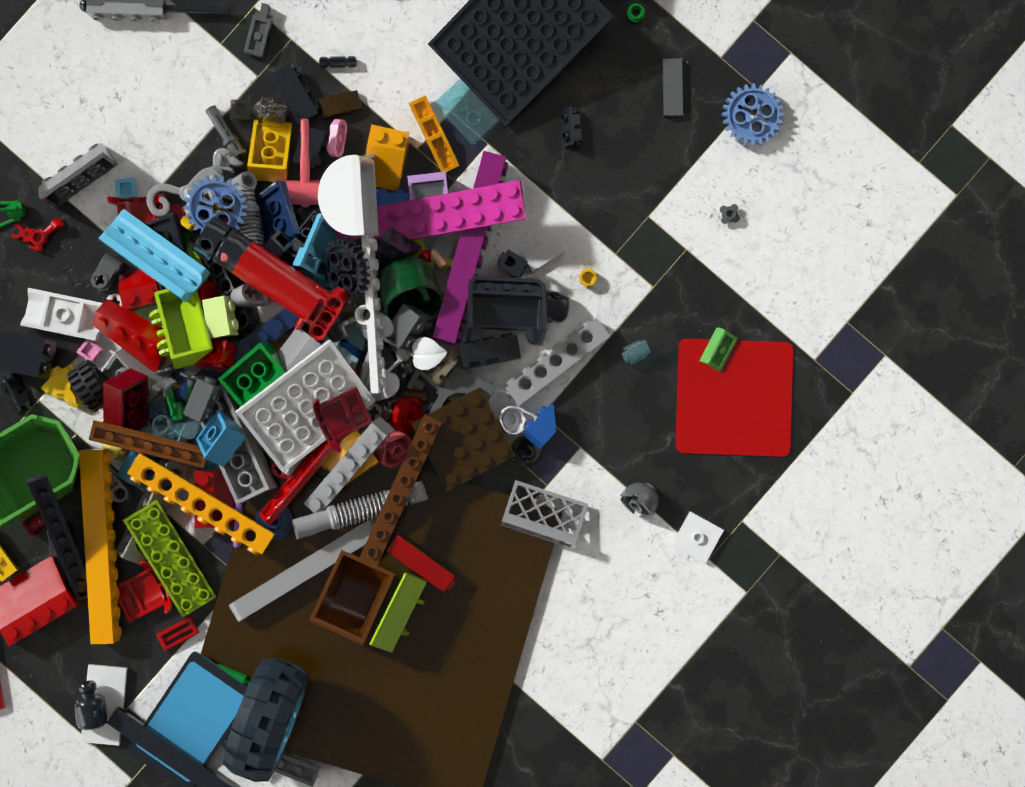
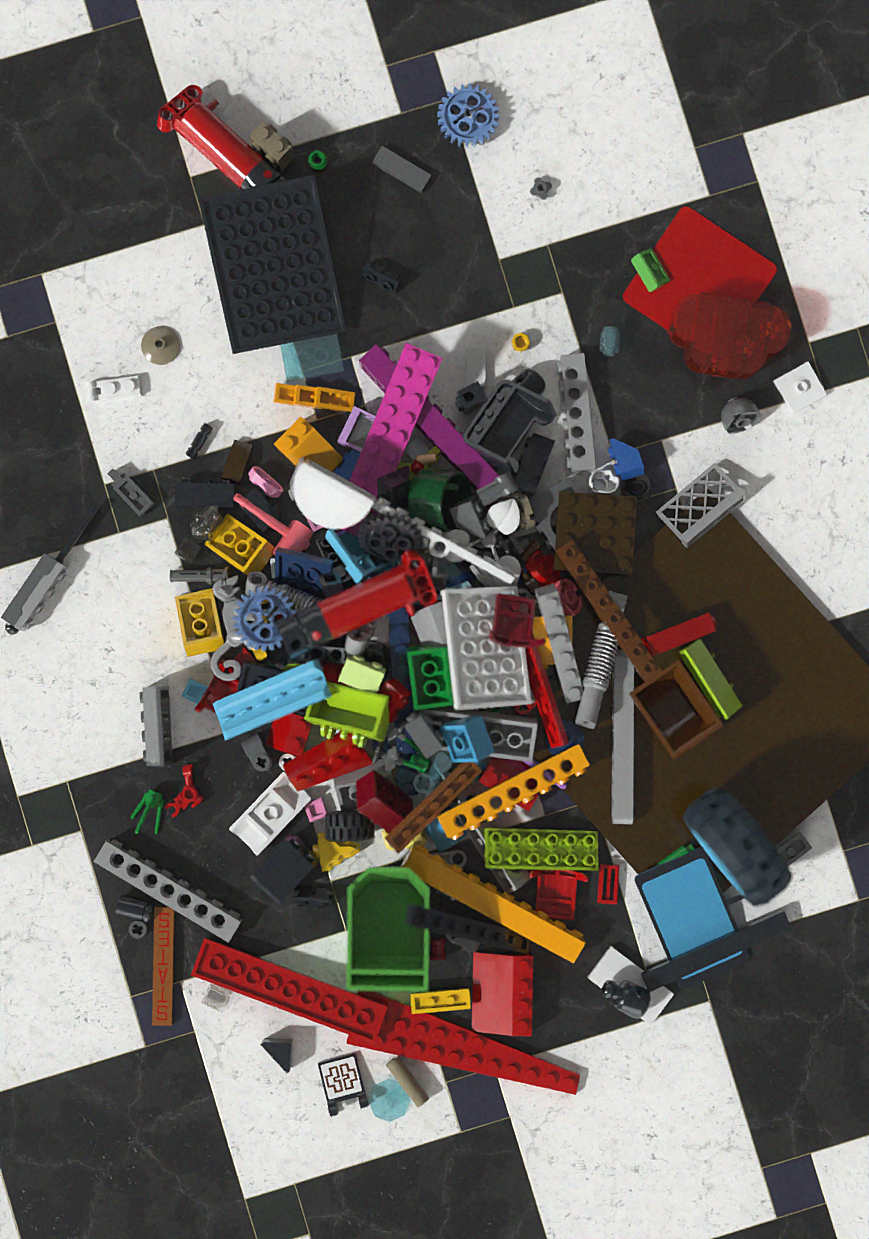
camera: 65 degrees left, 0 degrees up
none -> yellow slope [175,588,225,657]
none -> dark grey piece [476,472,519,506]
none -> clear red brick [668,293,791,380]

